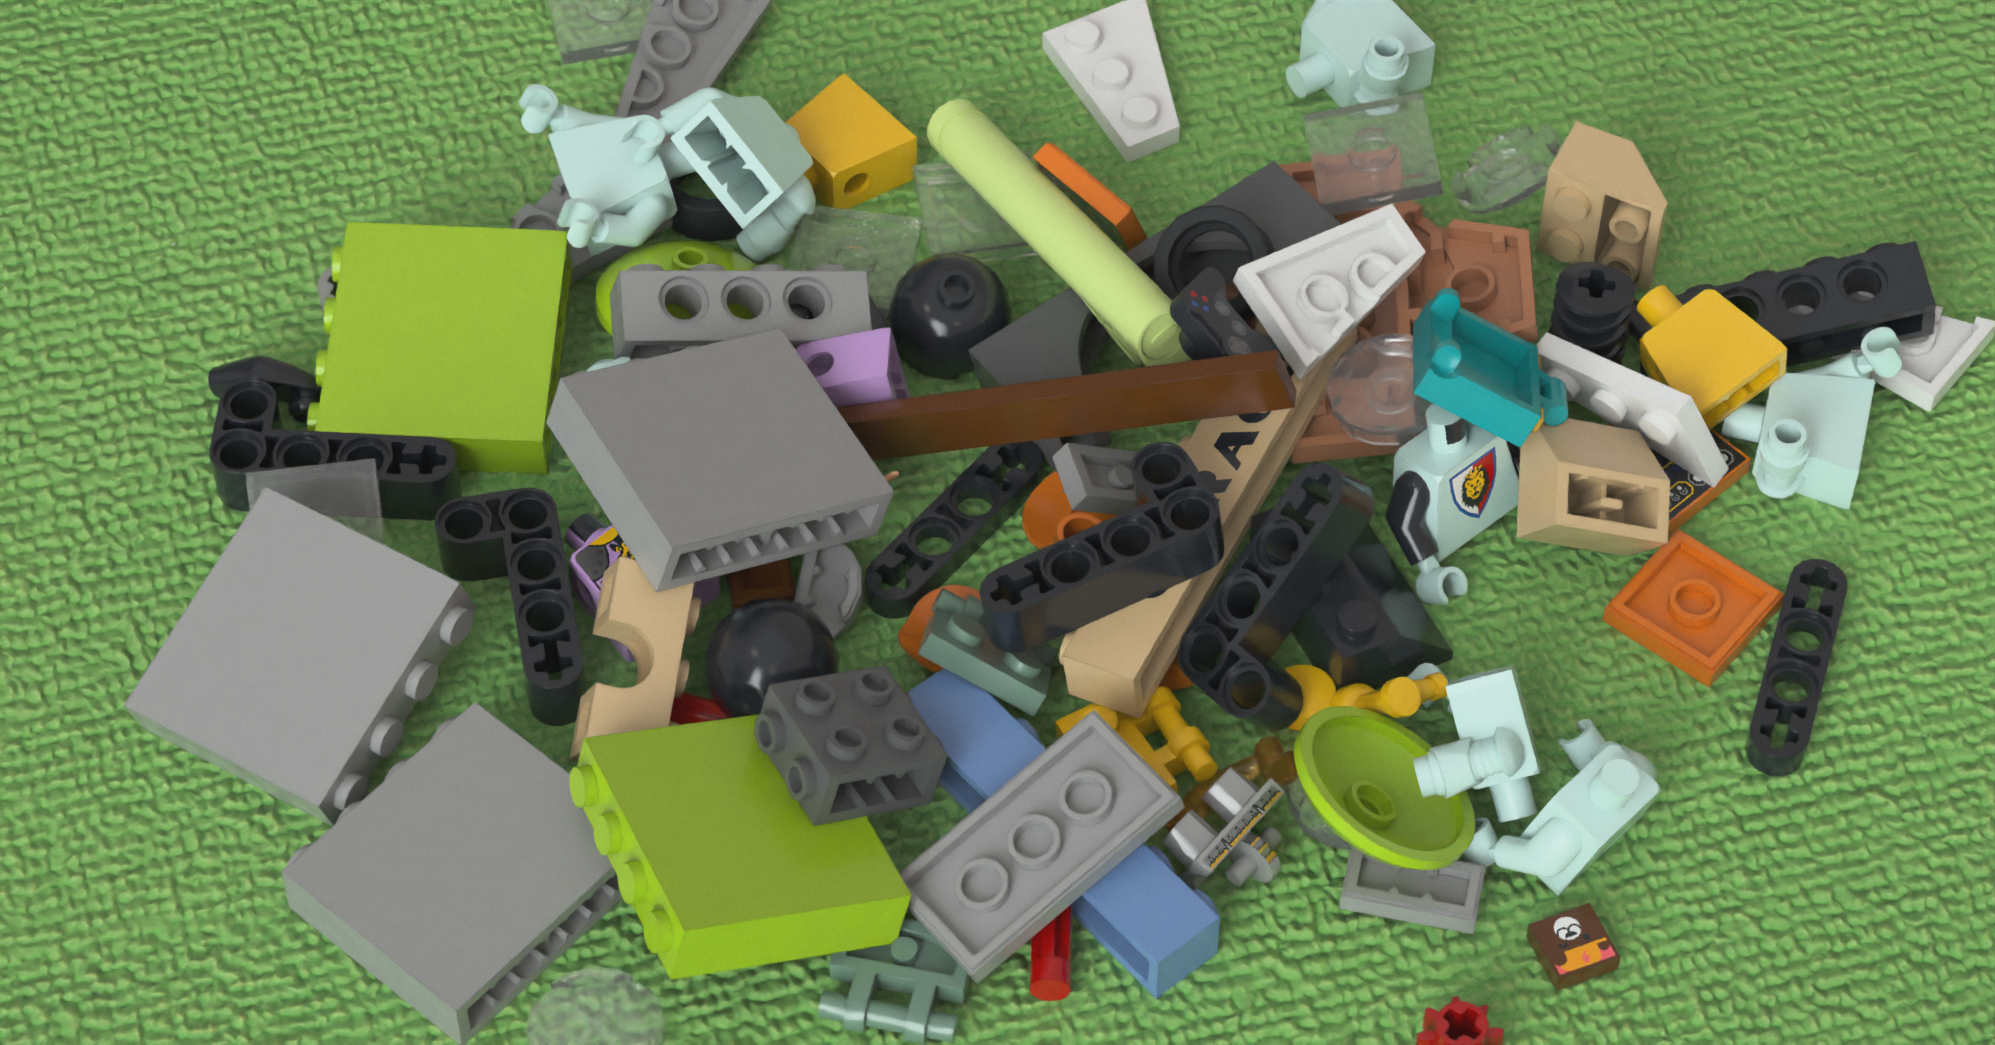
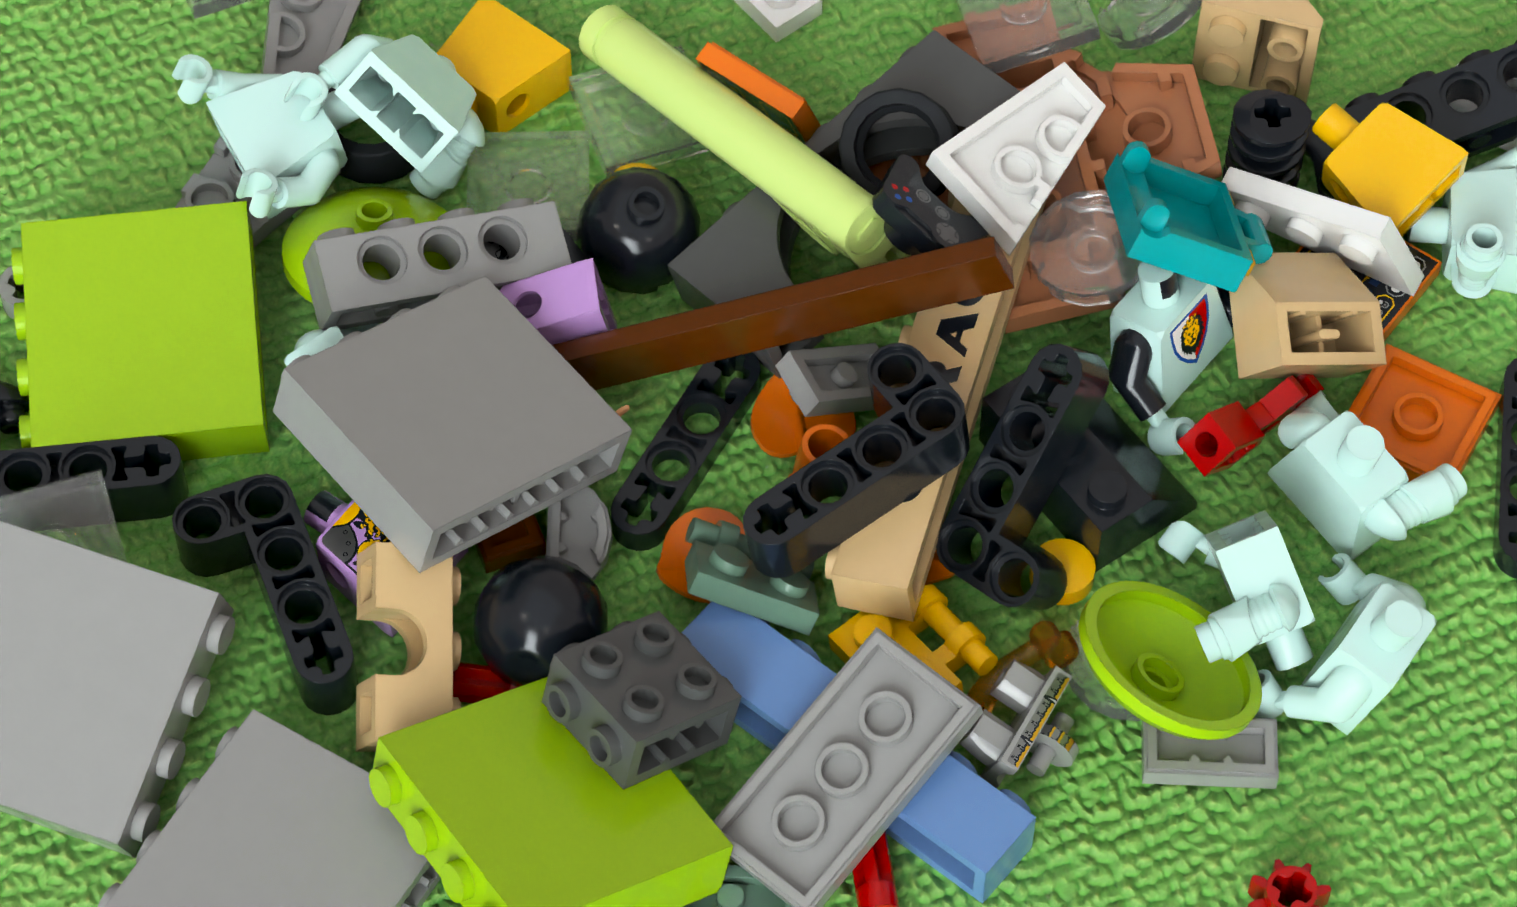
camera: 10 degrees left, 5 degrees up
yellow piece [1330,672,1448,718] -> none
reddish brown tile [1526,903,1620,991] -> none
none -> red piece [1177,374,1324,477]
none -> light aqua torso [1267,390,1468,560]

